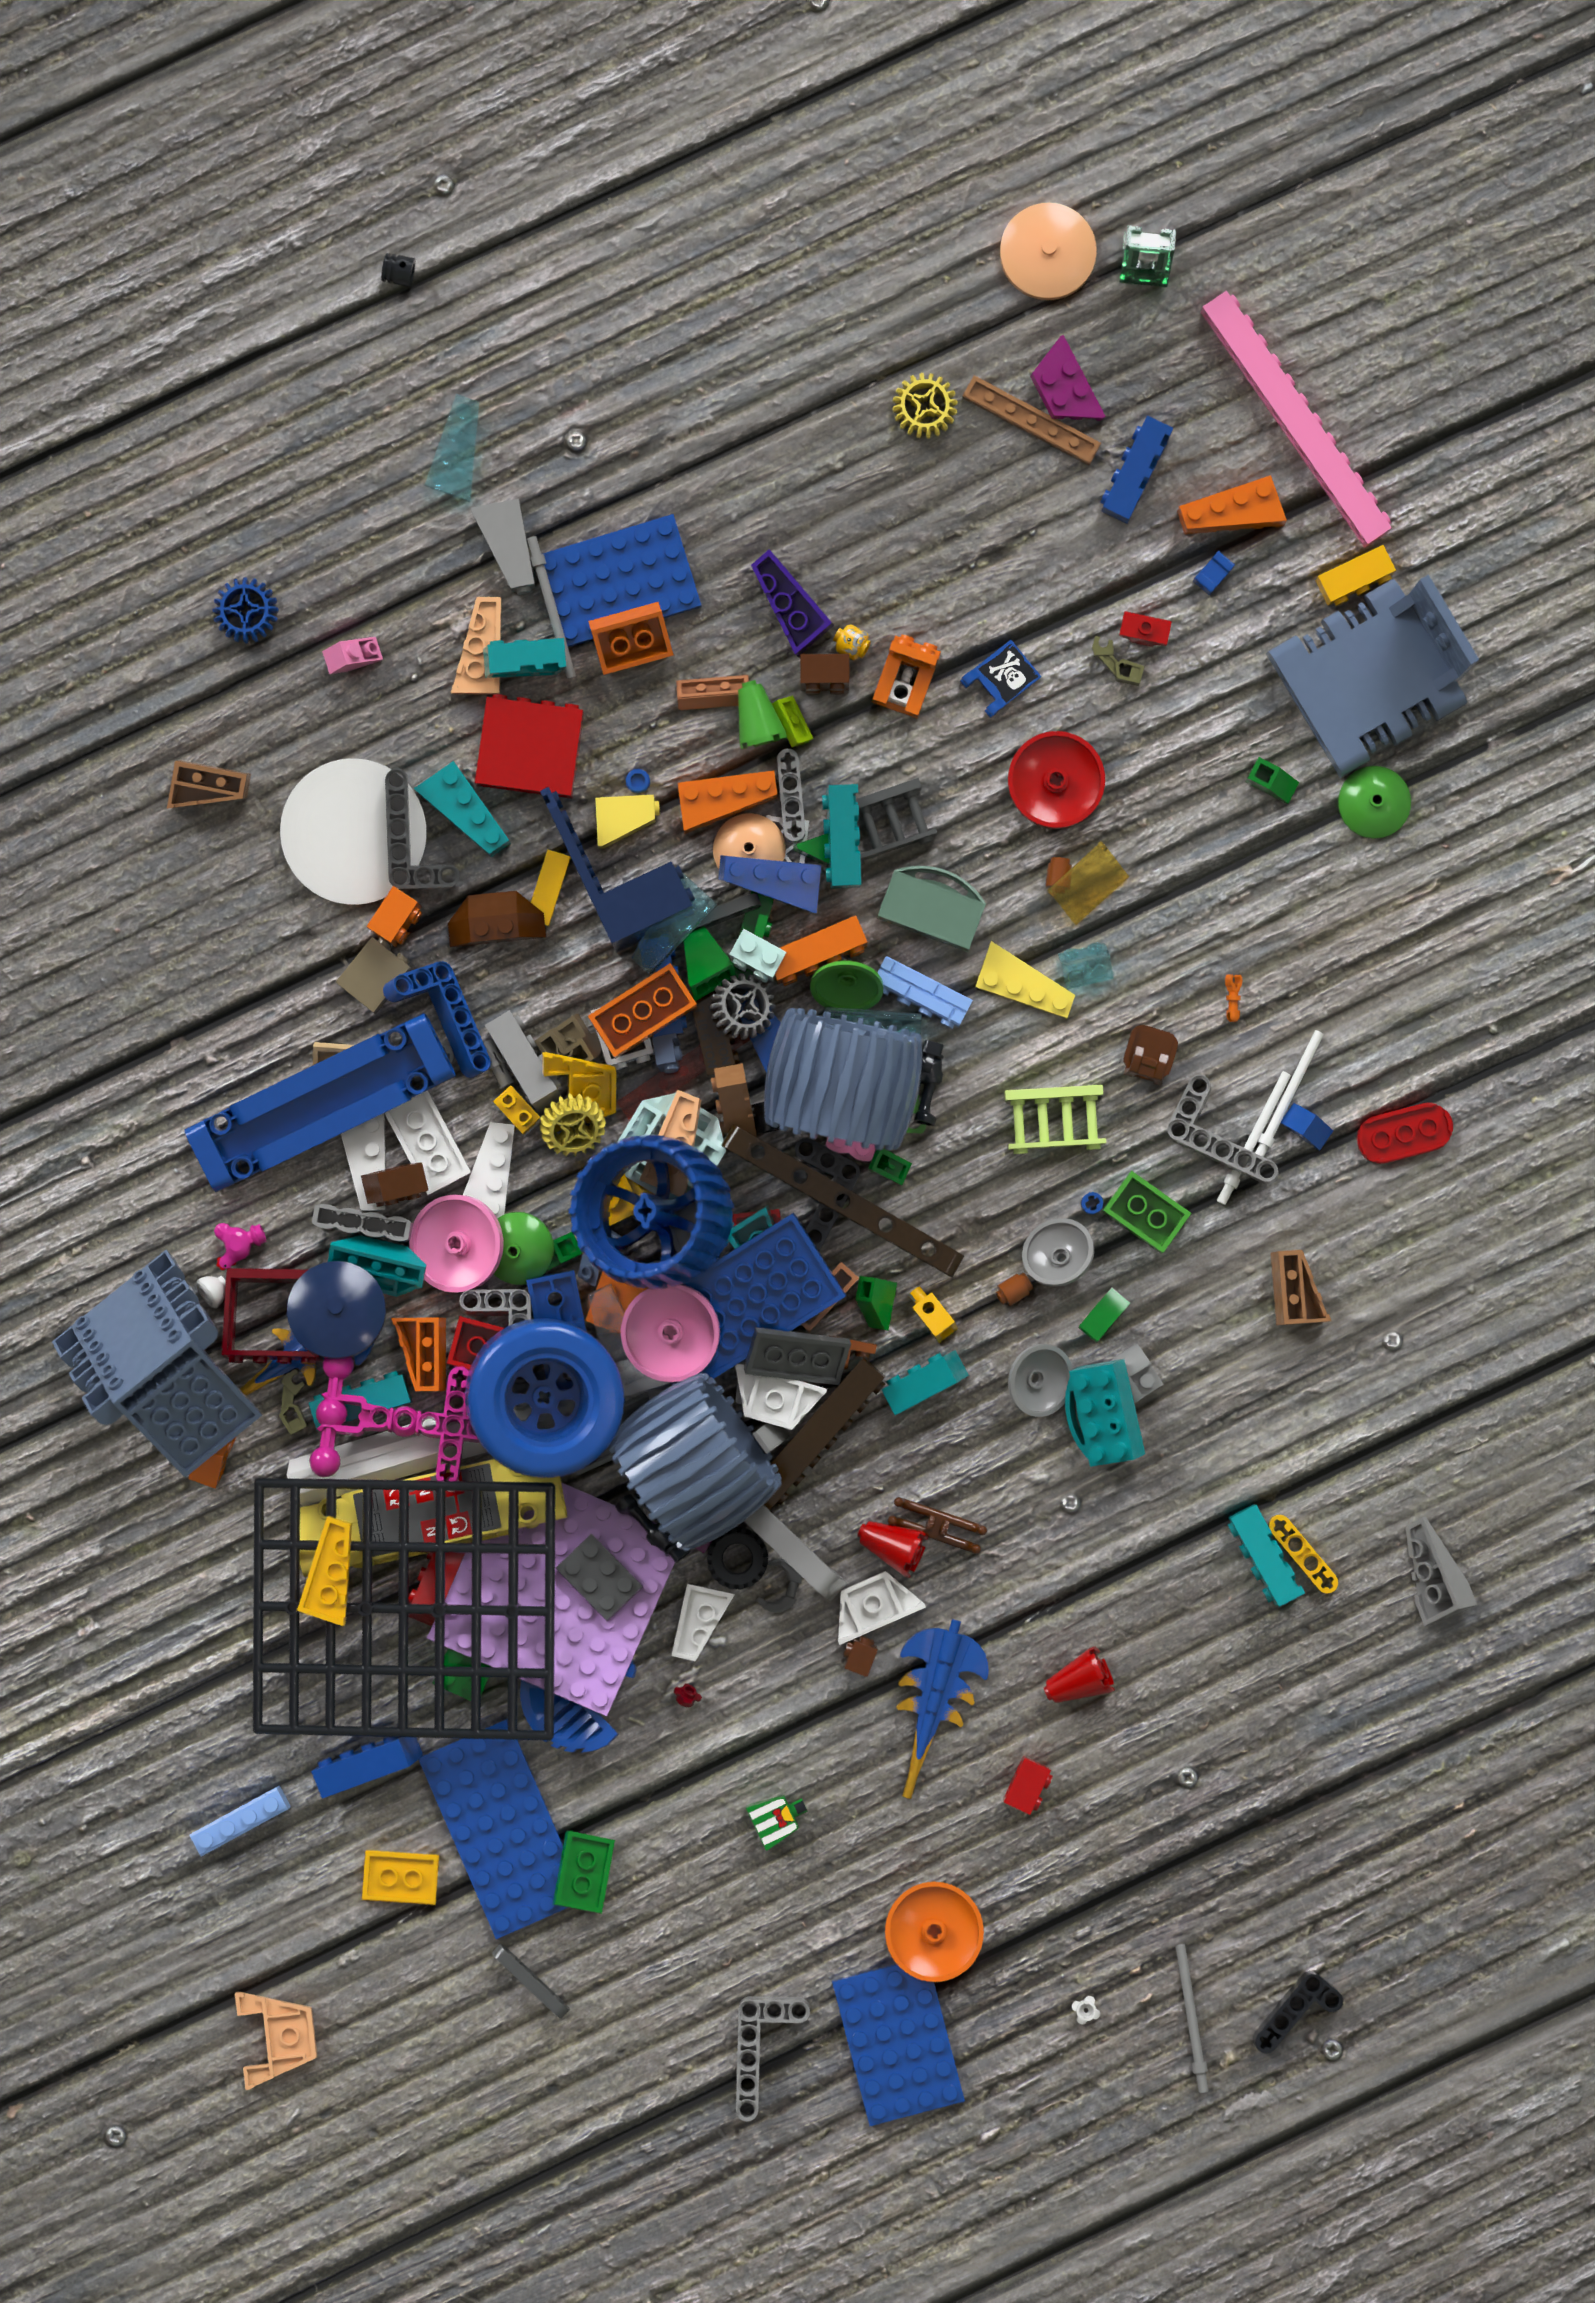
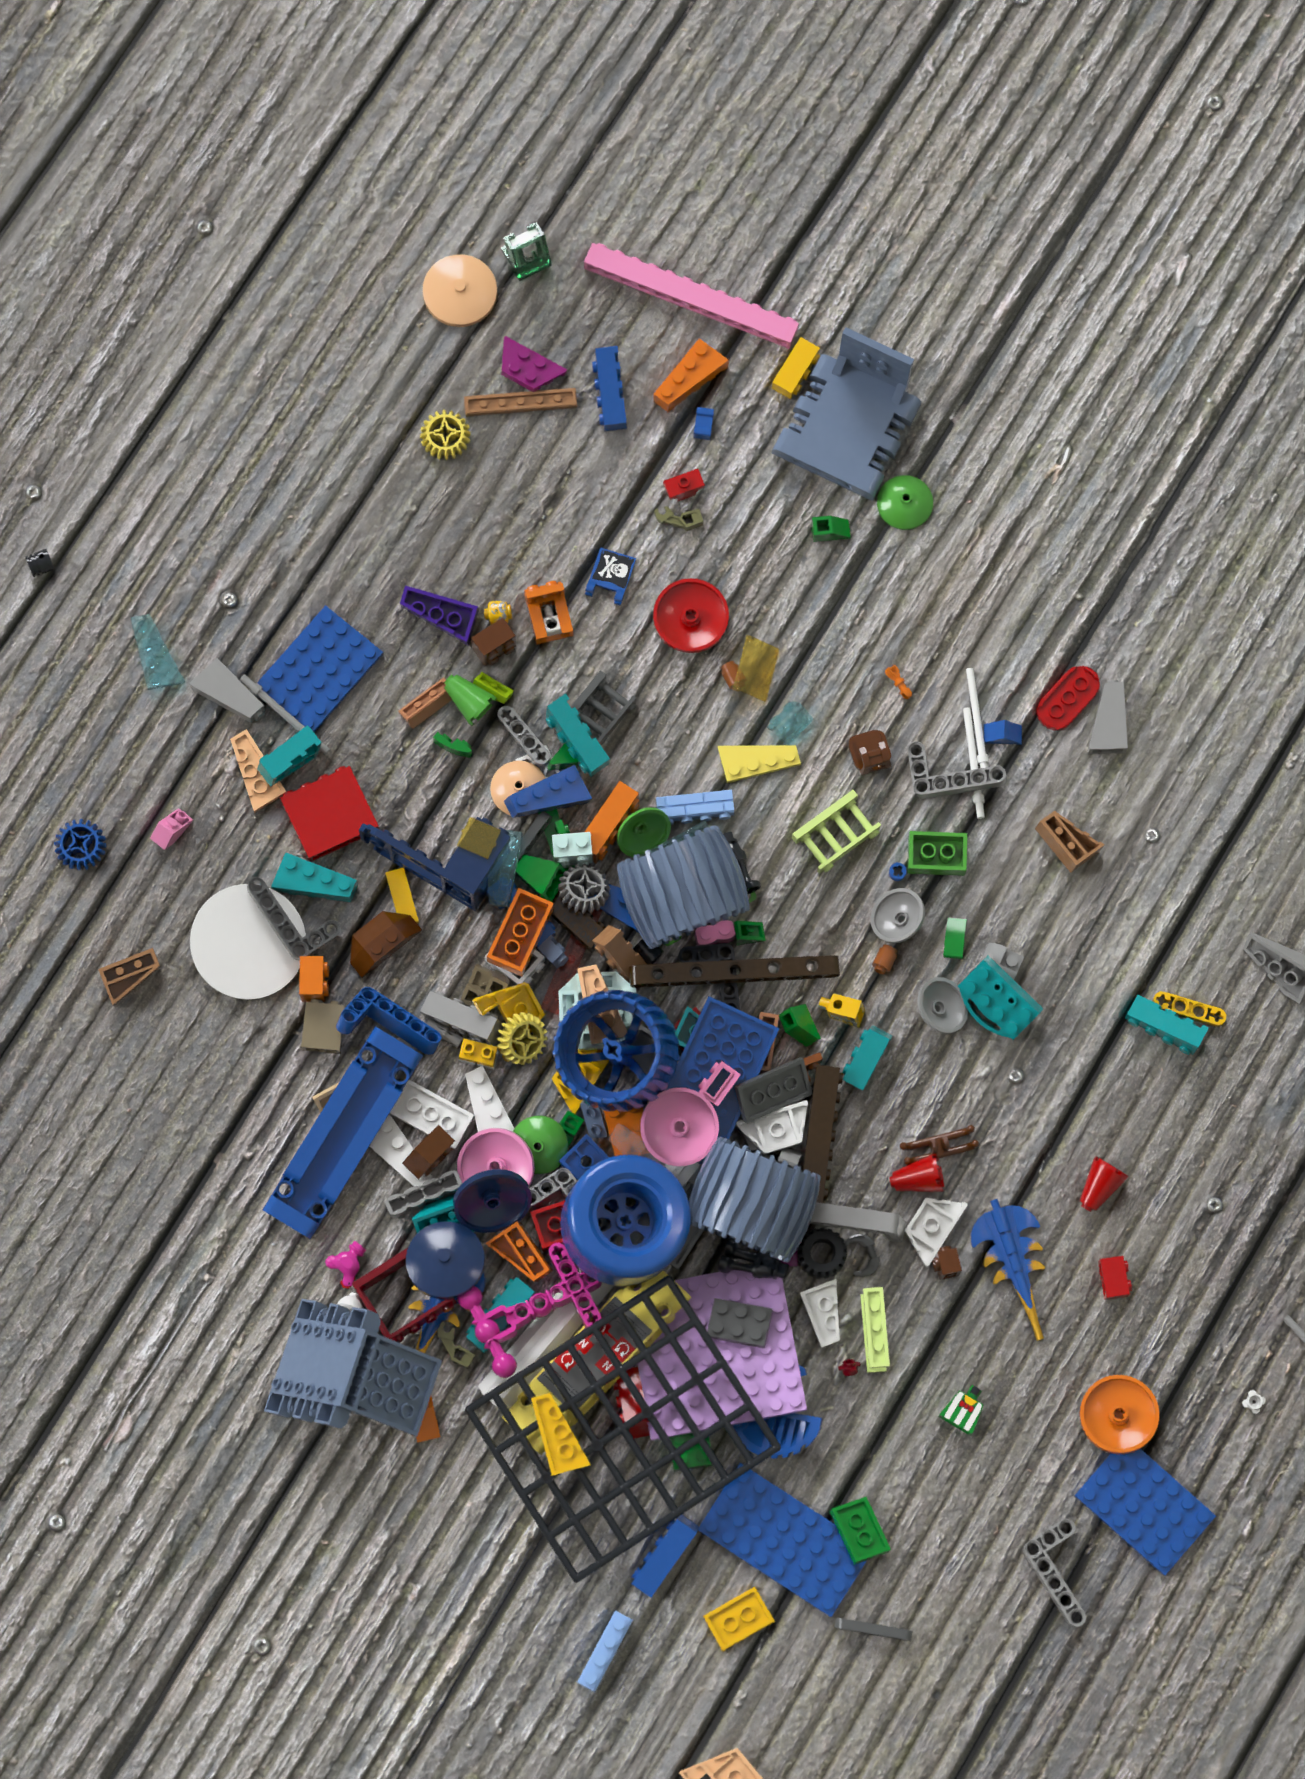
camera: 40 degrees left, 10 degrees down
orange brick [588,602,673,675] -> none
light yellow slope [595,795,660,849] -> none
blue tile [626,769,650,794] -> none
orange wedge [678,770,777,834] -> none
sand green piece [877,866,986,952] -> none
none -> green slope [433,732,472,758]
none -> dark blue dish [453,1169,532,1233]
none -> clear yellow piece [457,817,501,859]
none -> bright pink window [698,1061,741,1107]
none -> yellowish green fence [860,1287,890,1373]
none -> light grey slope [1087,680,1128,754]

